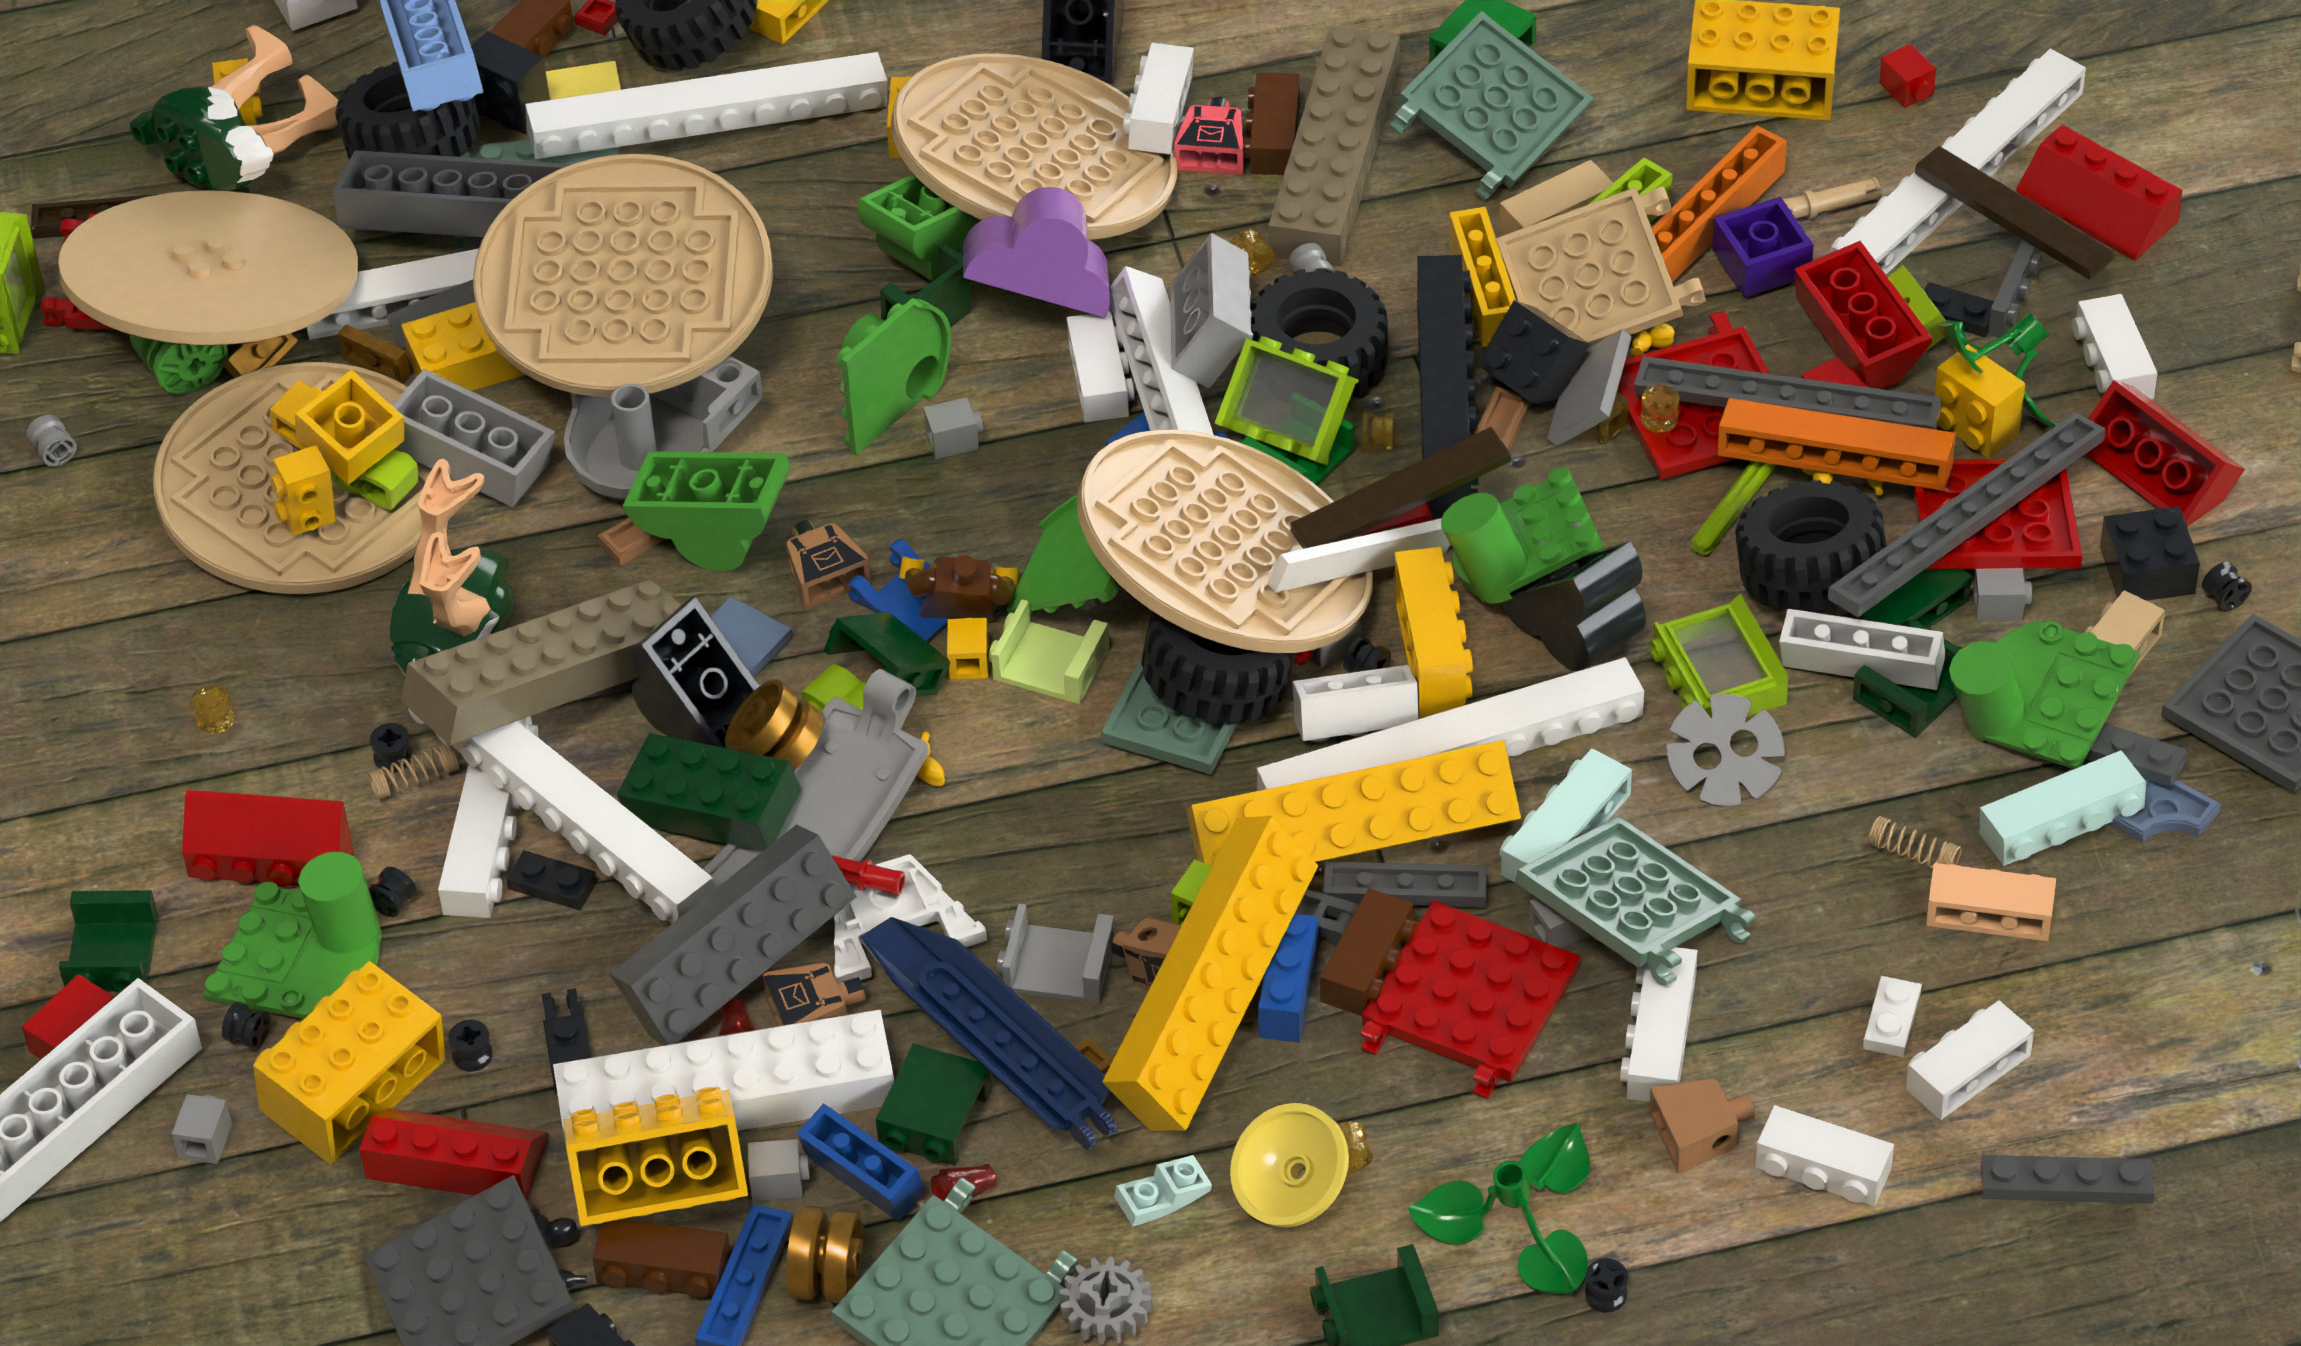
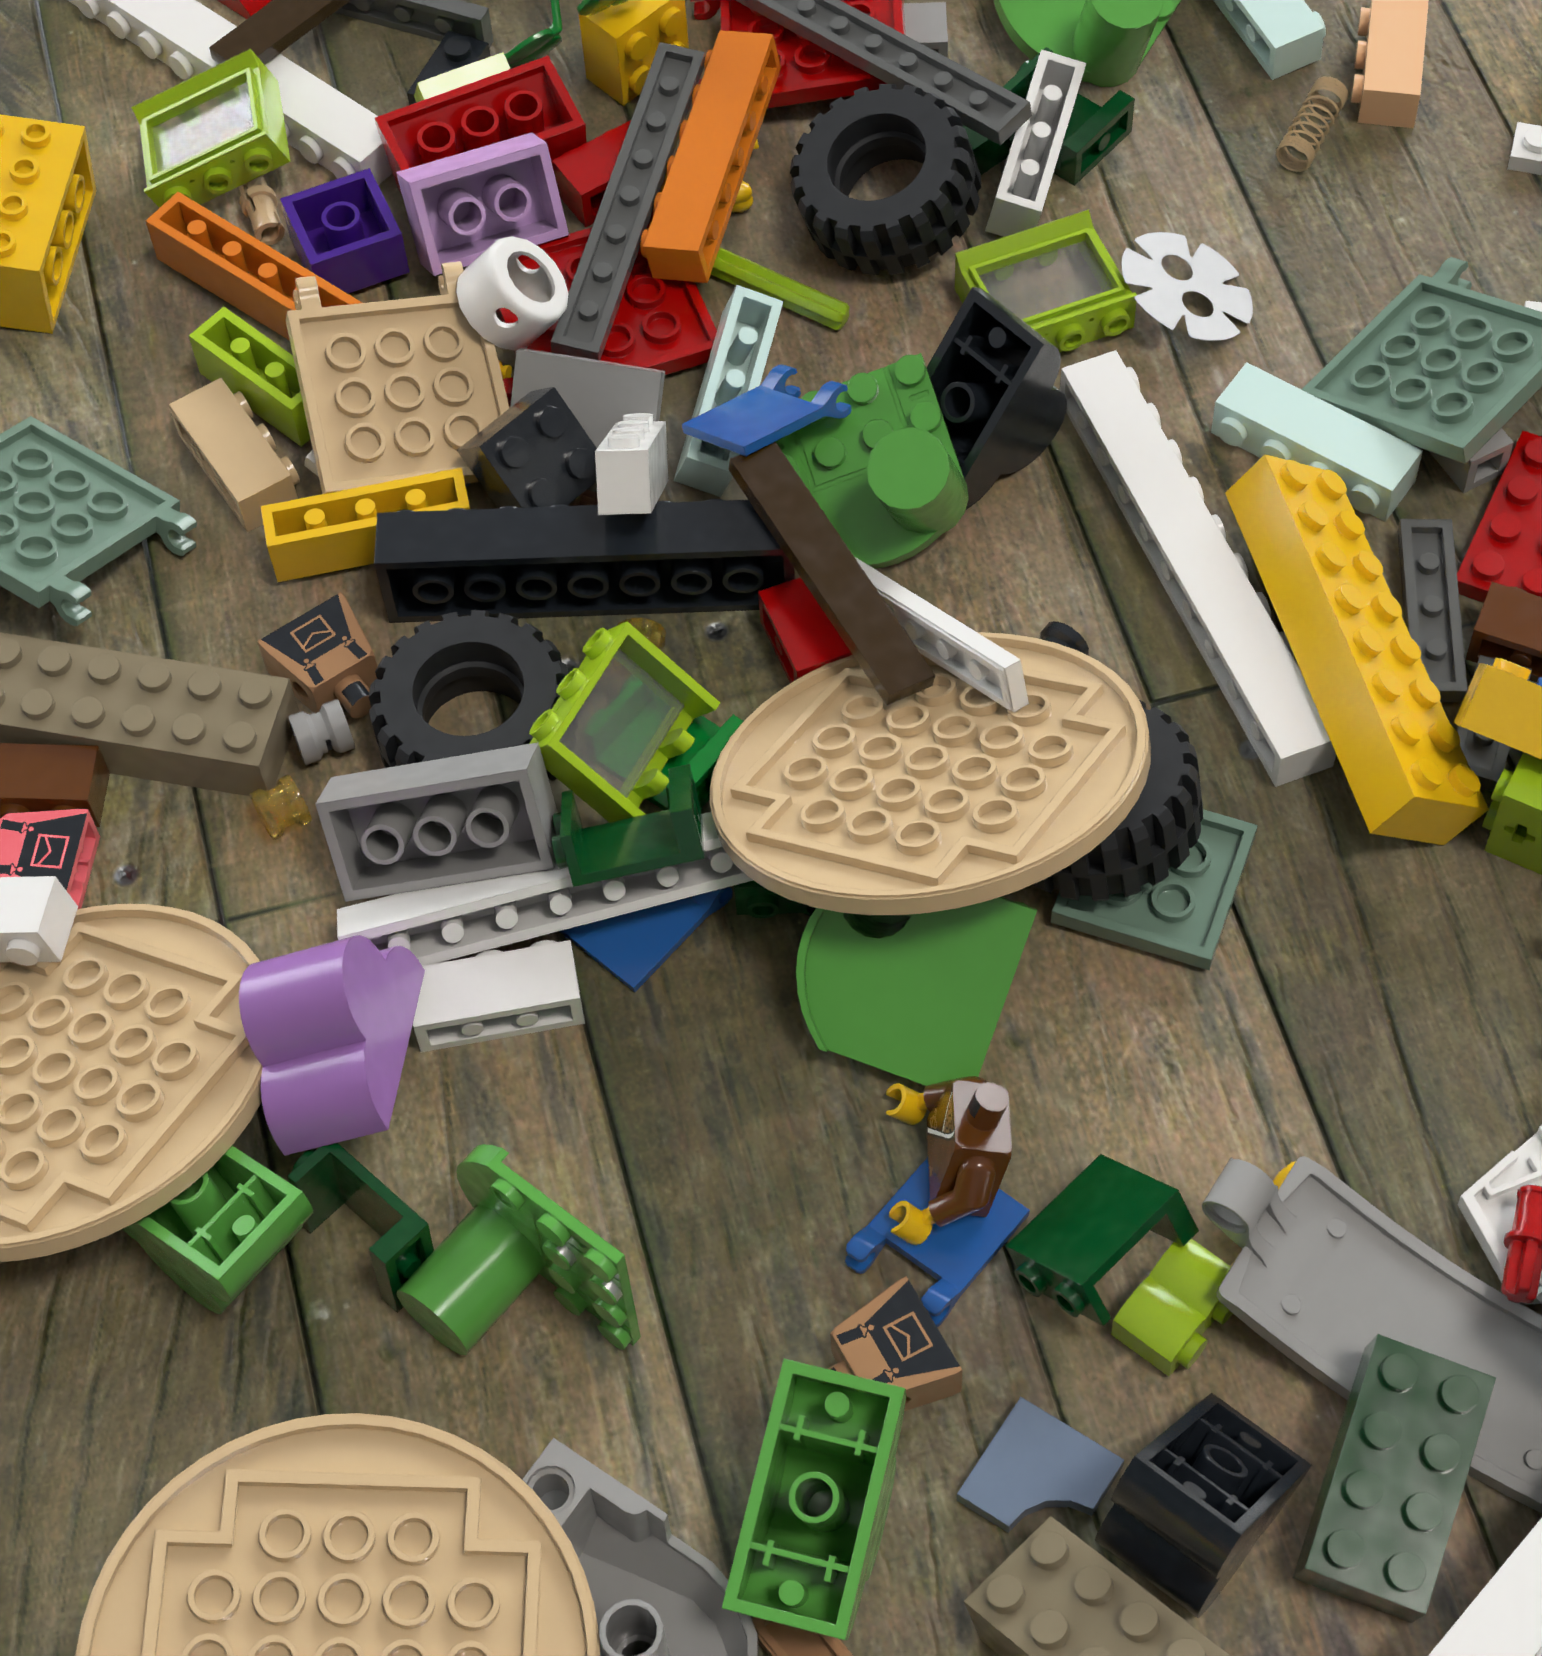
camera: 90 degrees left, 10 degrees up
pearl gold wheel [725,679,825,771] -> none
light grey brick [924,397,983,459] -> none
yellow brick [947,618,989,680] -> none
yellowish green panel [988,599,1110,704] -> none
white brick [1293,665,1419,742] -> none
yellow brick [1395,547,1473,719] -> none
clear yellow wheel [1641,384,1680,433] -> none
red brick [1879,43,1936,108] -> none
none -> lime window [131,49,291,208]
none -> torso [257,592,378,718]
none -> lavender brick [396,132,569,276]
none -> white piece [456,236,568,351]
none -> dark green panel [552,764,705,887]
none -> white brick [595,413,668,515]
none -> light aqua brick [673,285,783,497]
none -> blue flag [682,364,852,456]

